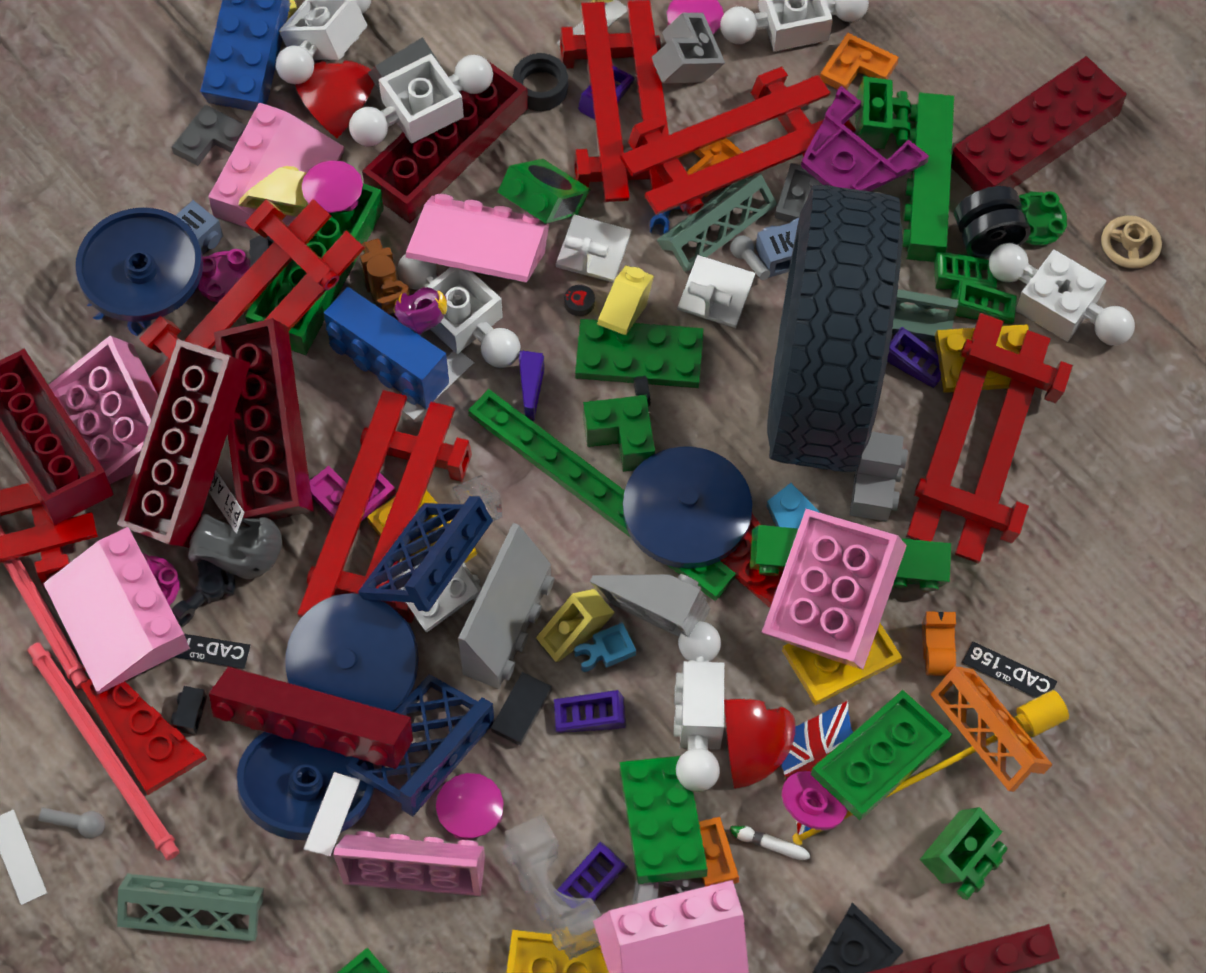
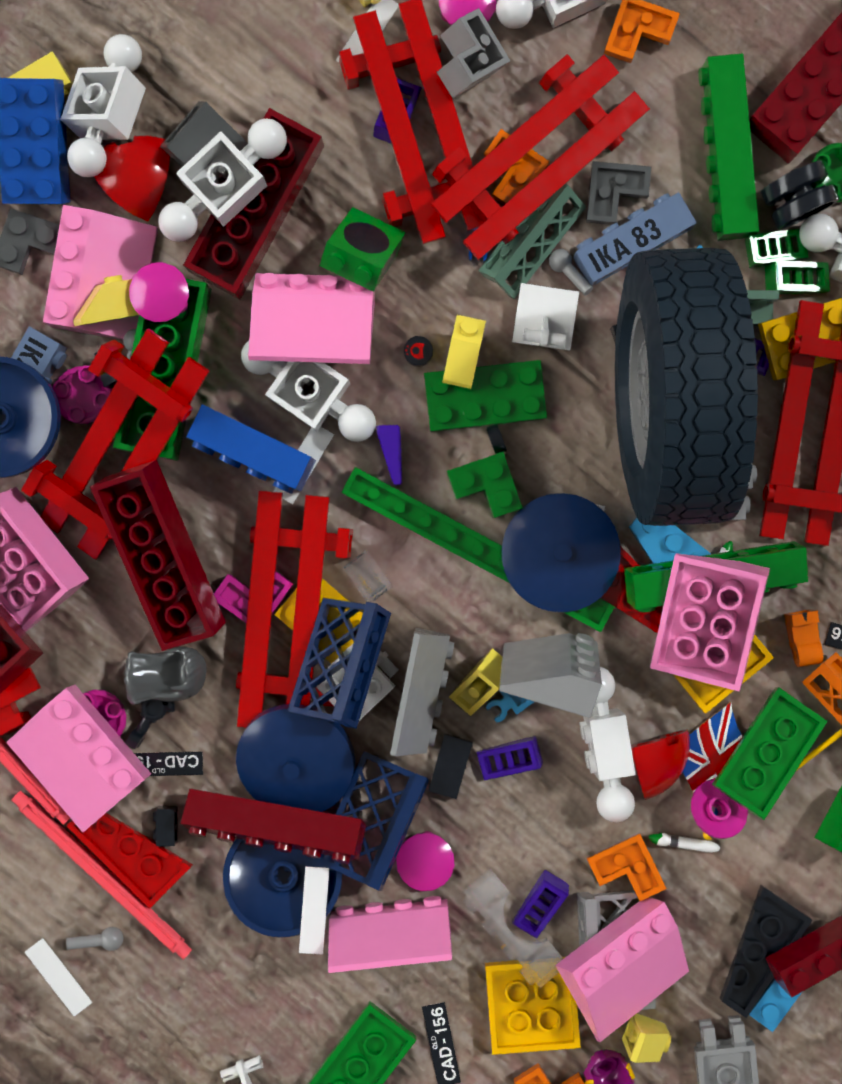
camera: 15 degrees left, 25 degrees up
dark red brick [117,339,250,548] -> none
sand green fence [117,874,264,941] -> none
white sticker [209,471,245,534] -> none
dark orange hips [360,239,409,322] -> none
magenta hair [394,287,447,335] -> none
black tyre [512,53,568,111] -> none
white plate [556,215,632,283] -> none
green plate [619,756,708,884] -> none
magenta wing [801,86,929,192] -> none
green brick [855,76,911,149] -> none

